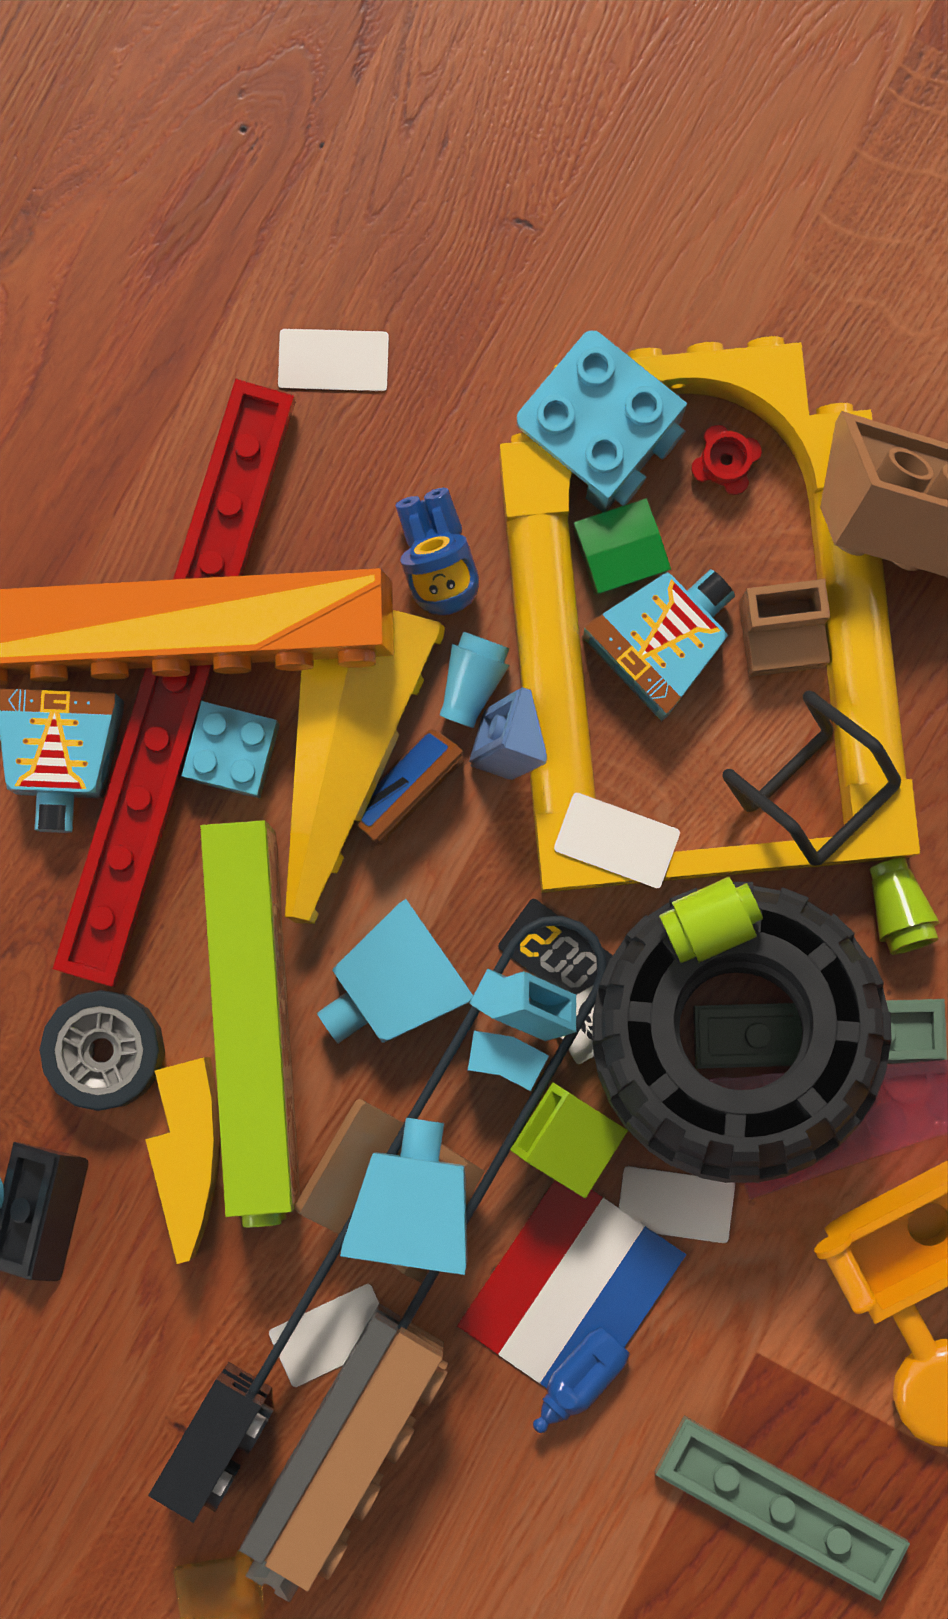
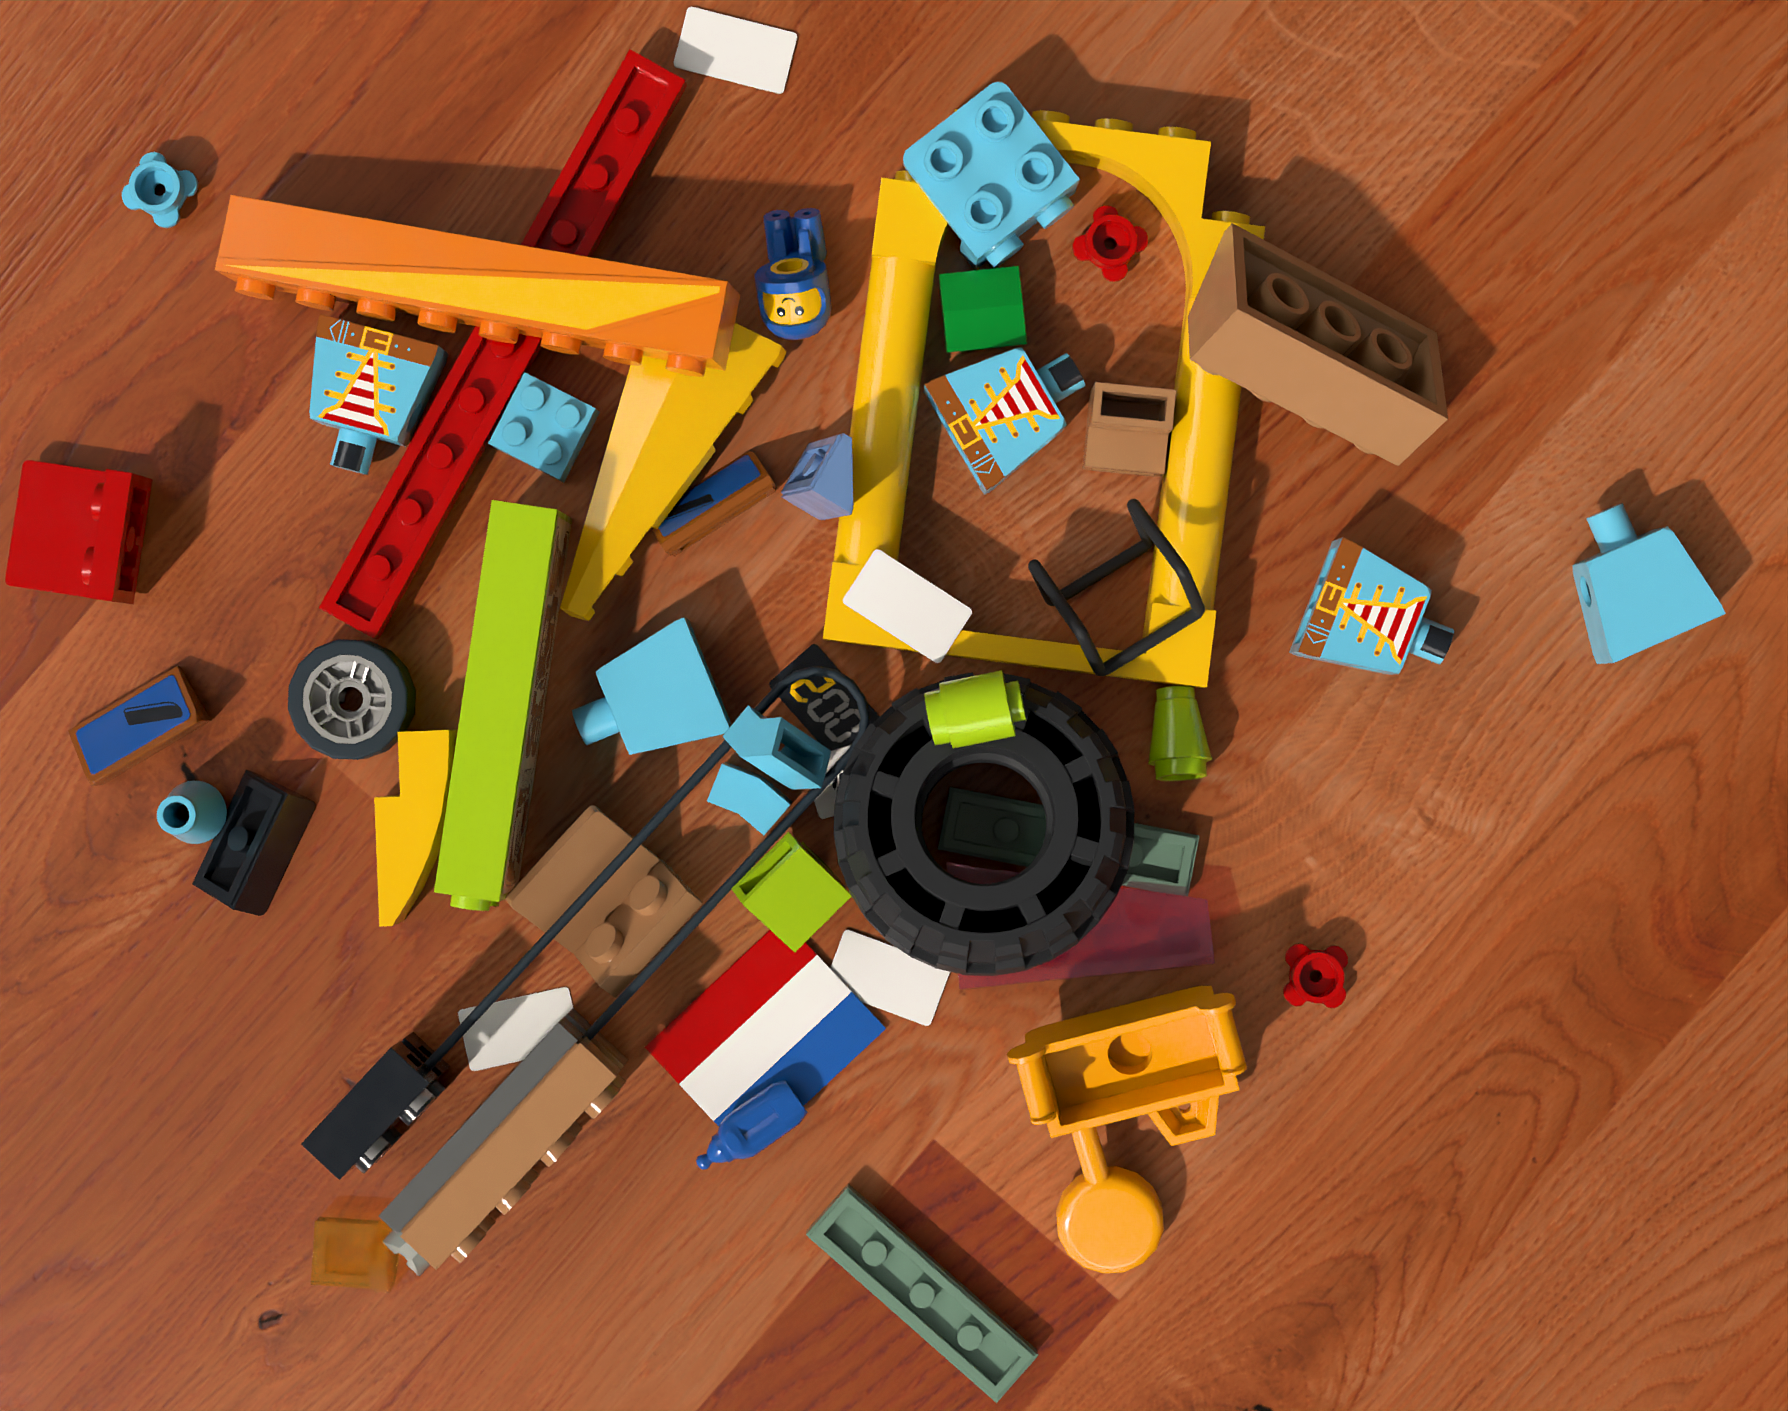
camera: 10 degrees right, 5 degrees up
medium azure torso [340,1118,467,1275] -> none
medium azure cone [439,631,510,728] -> none

